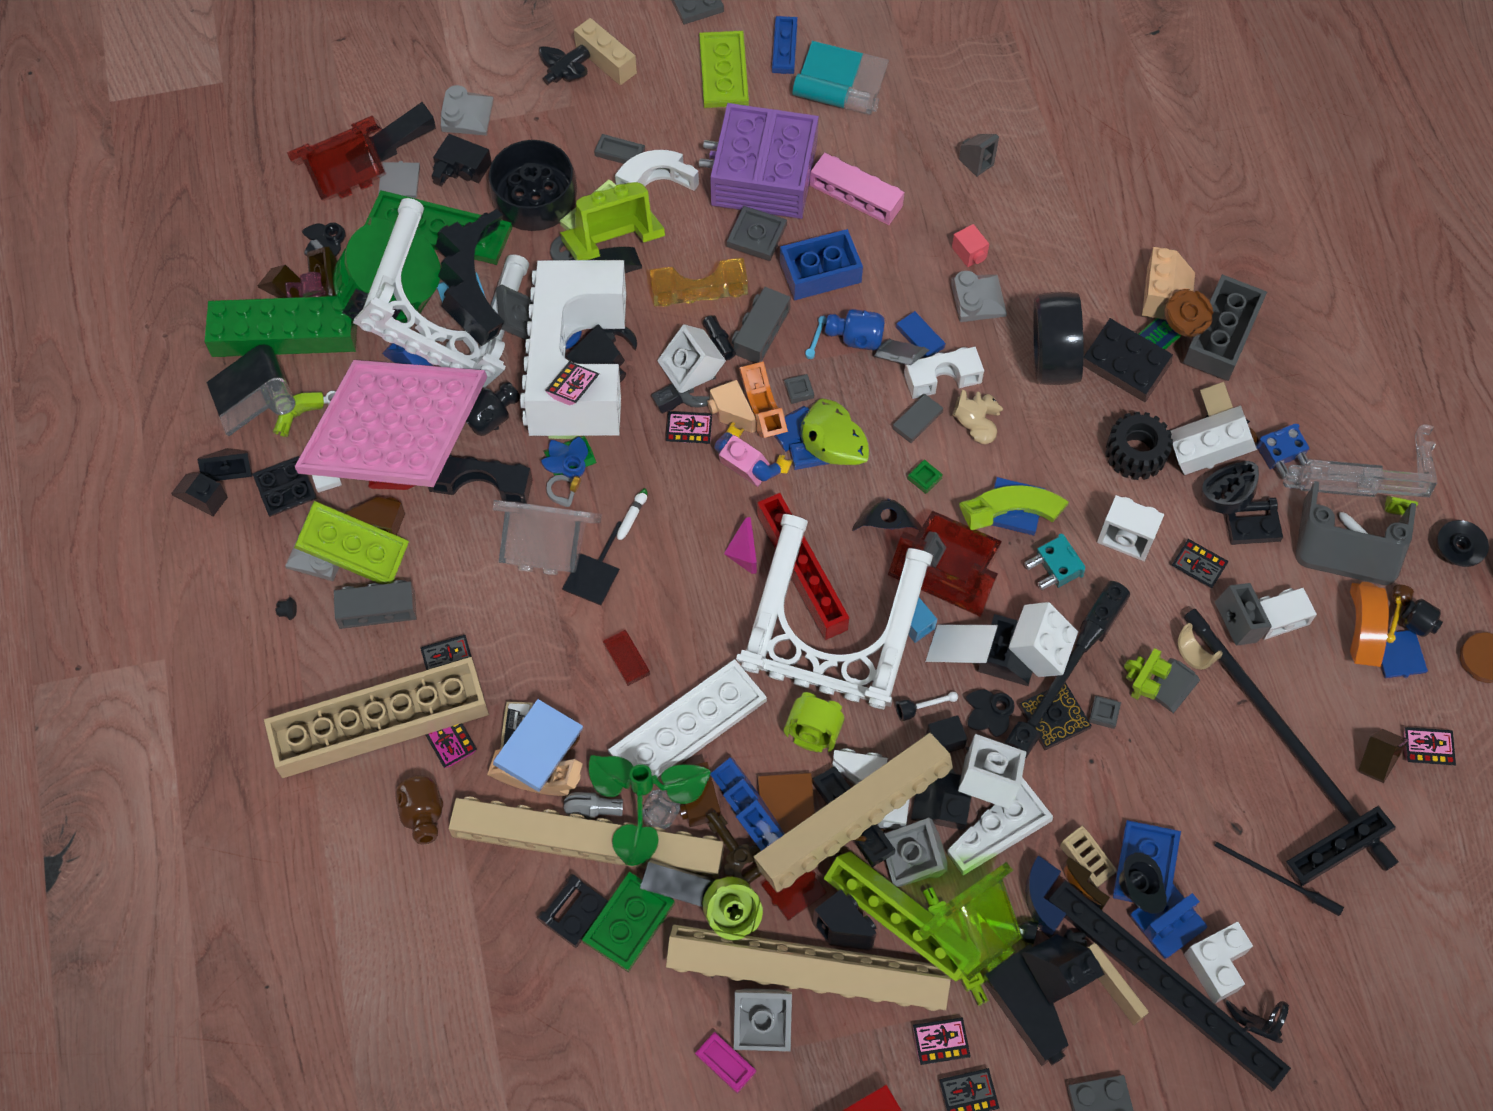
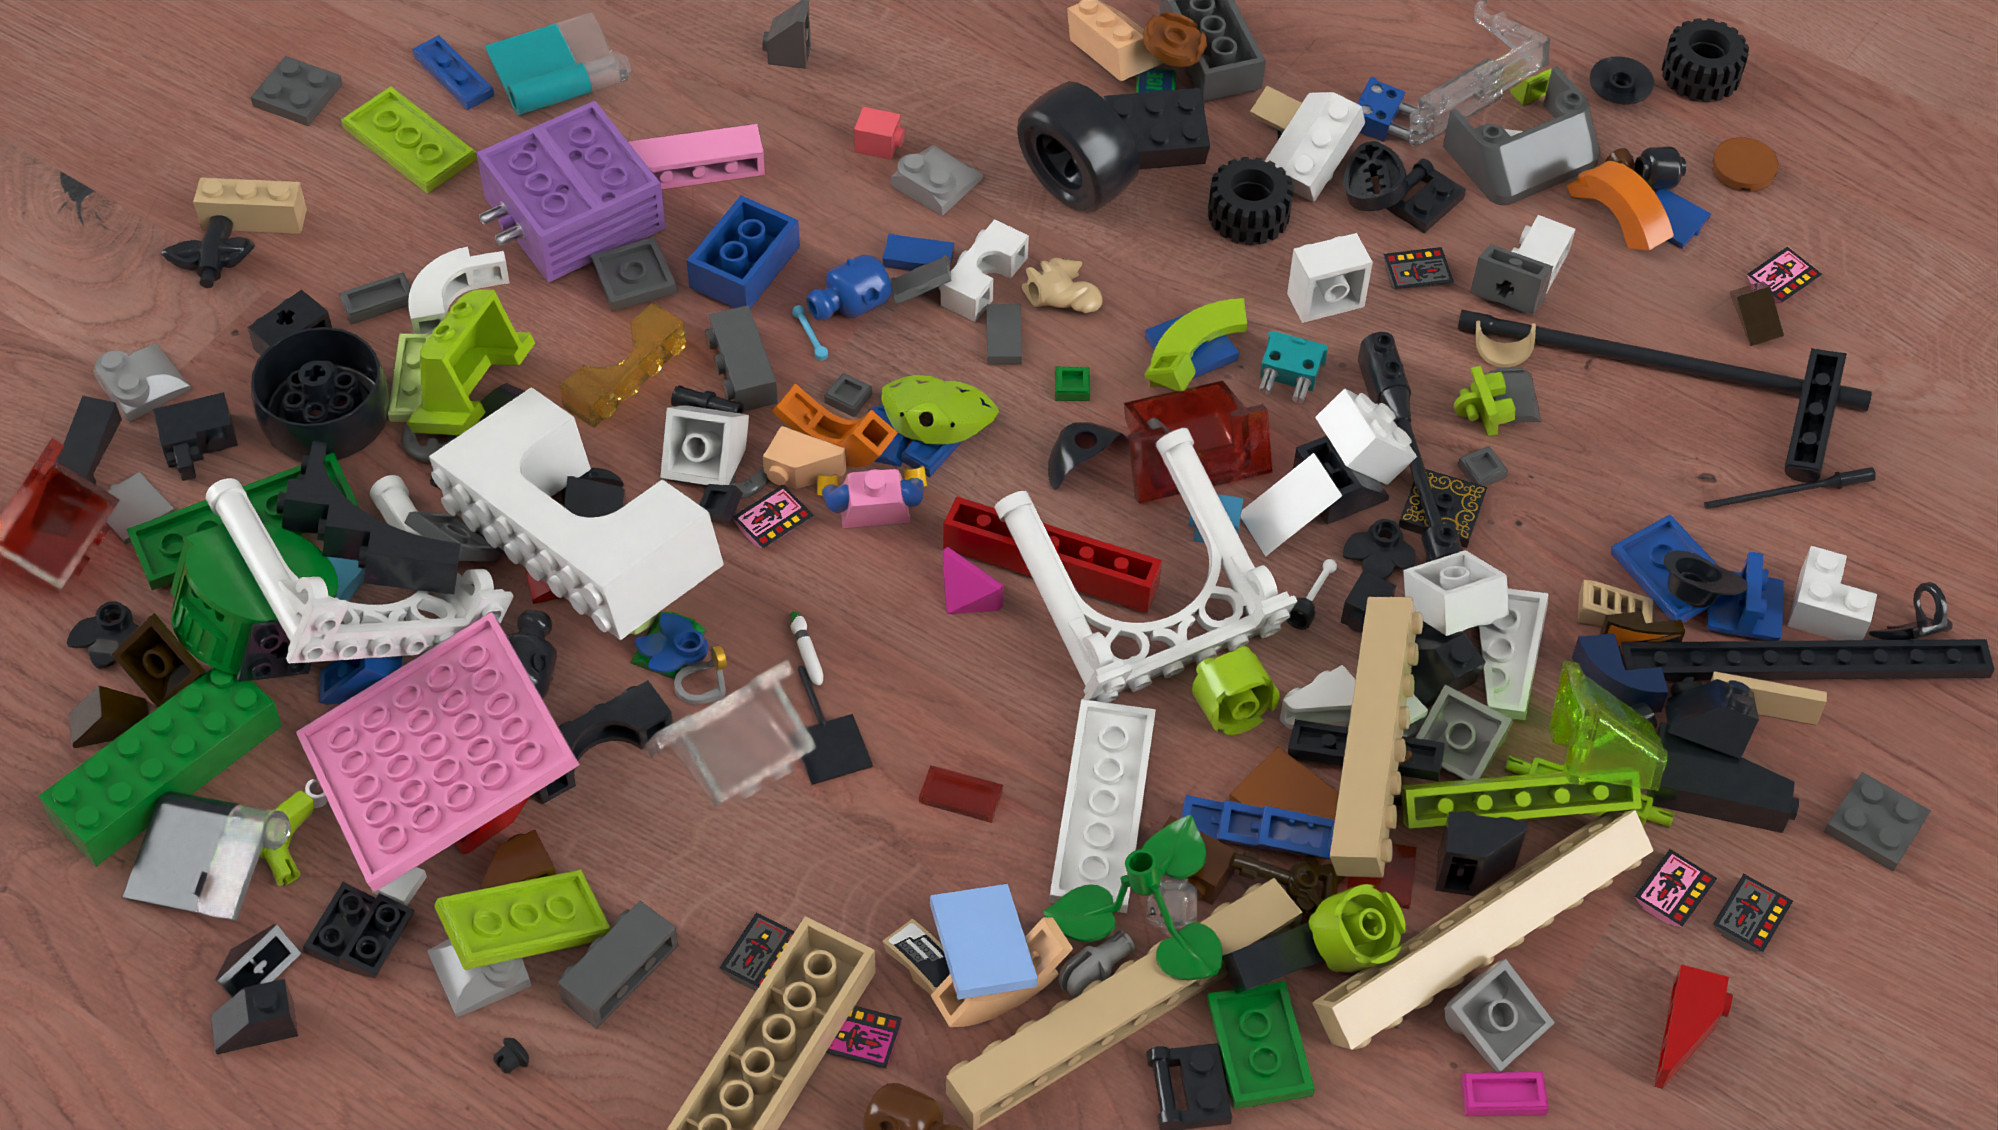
camera: 45 degrees left, 10 degrees down
clear pink leg [285,272,324,298] -> none
piece [545,361,600,406] -> none
none -> black brick [247,289,332,355]

